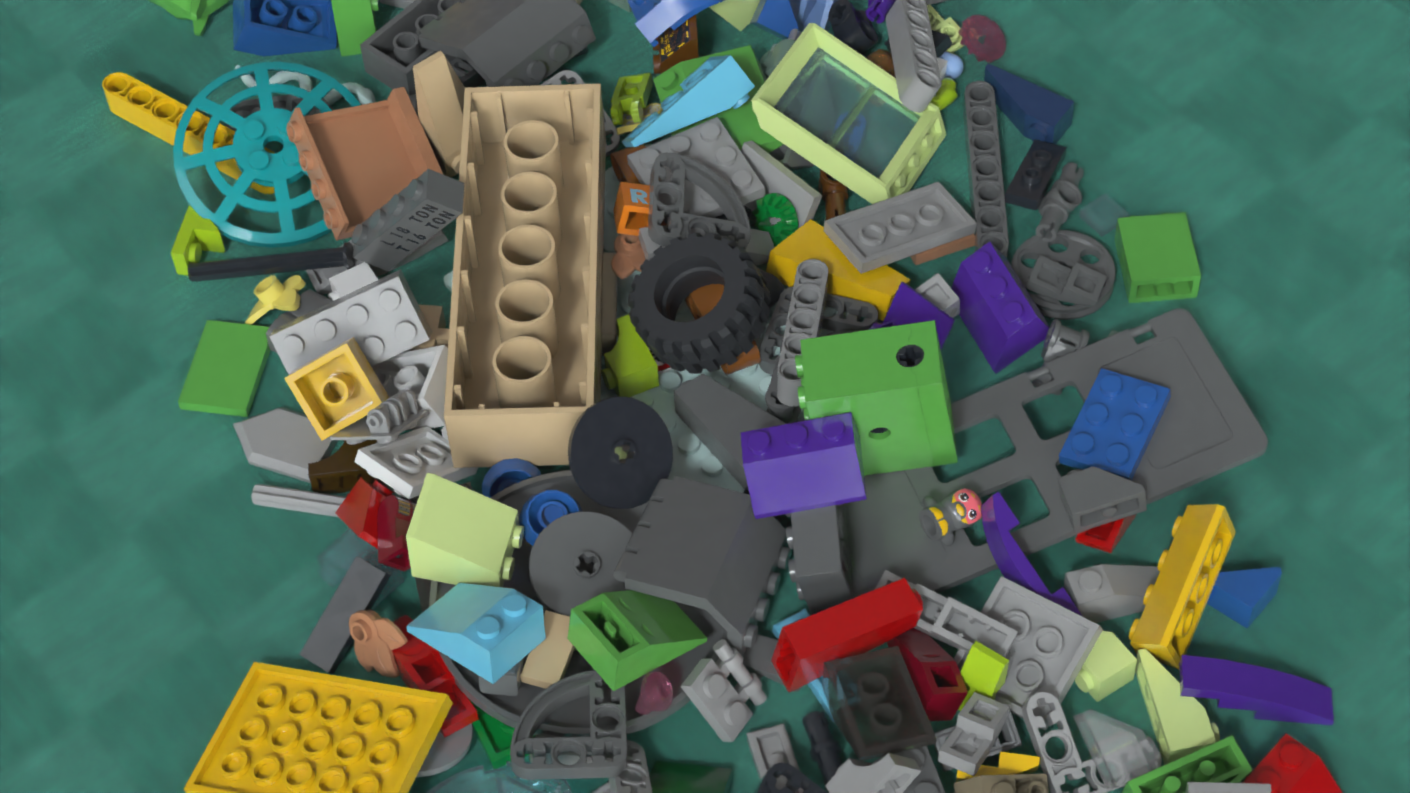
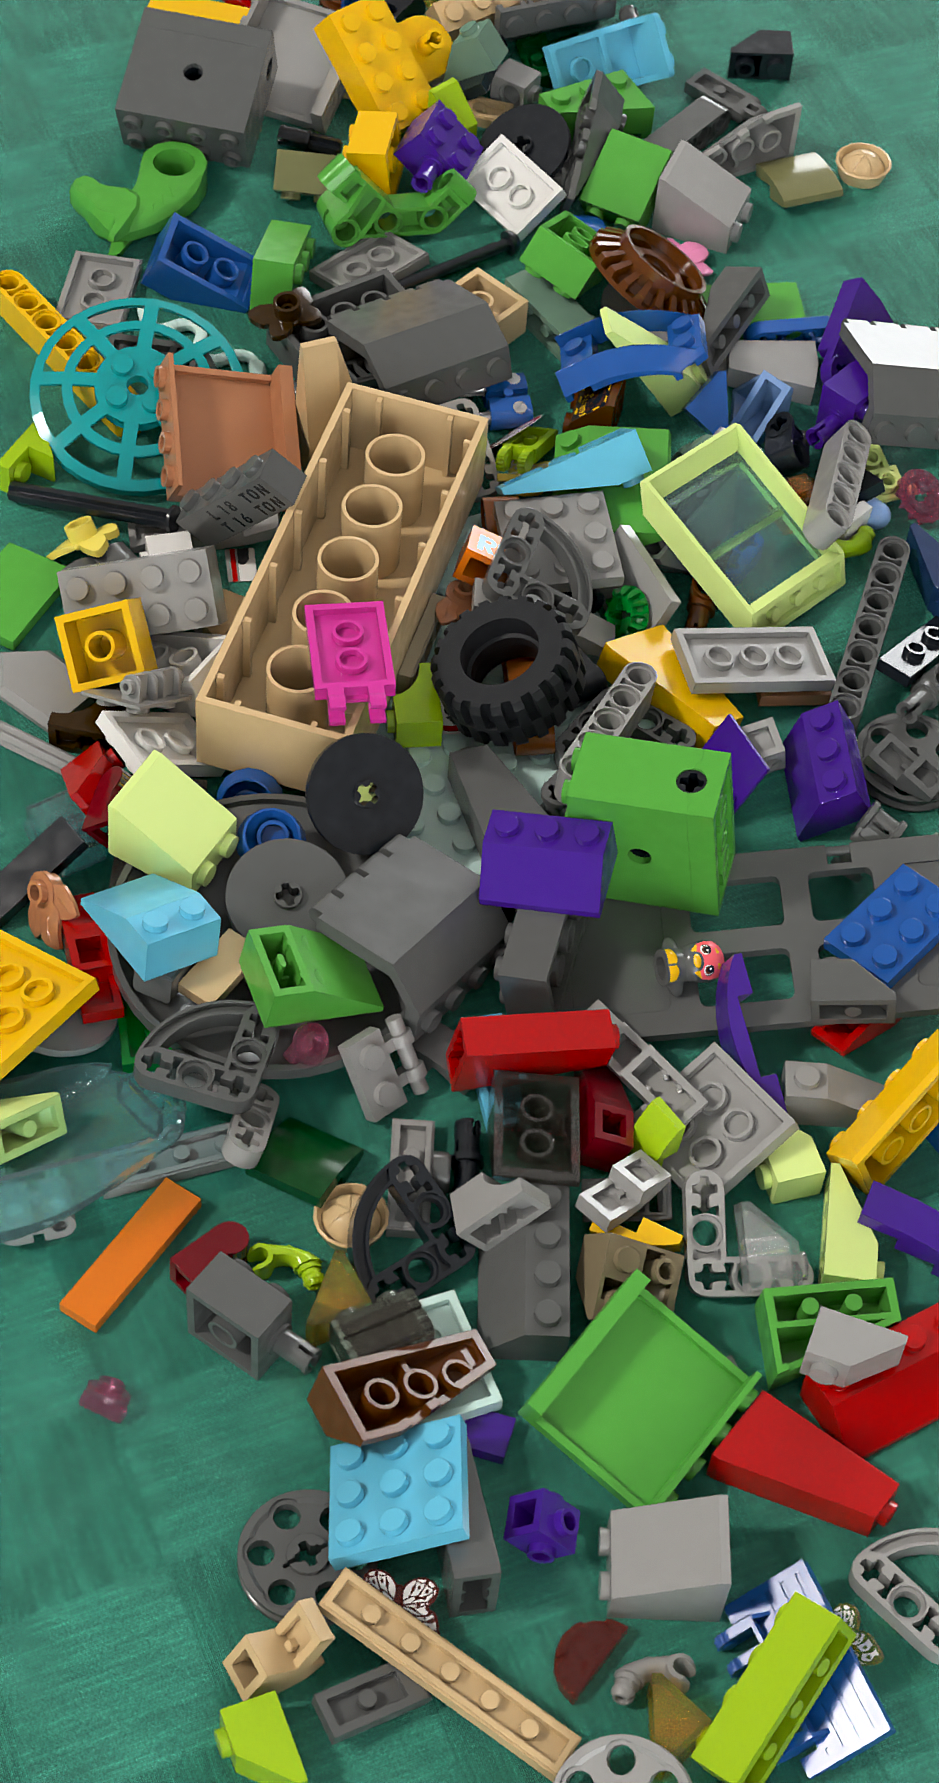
camera: 10 degrees right, 0 degrees up
none -> light grey tile [56,251,143,334]
none -> sticker [225,548,257,582]
none -> dark brown animal [248,287,322,341]
none -> dark pink tile [304,601,396,726]
none -> dark grey tile [432,1151,451,1195]
none -> blue piece [461,372,533,431]
none -> sticker [490,414,543,448]

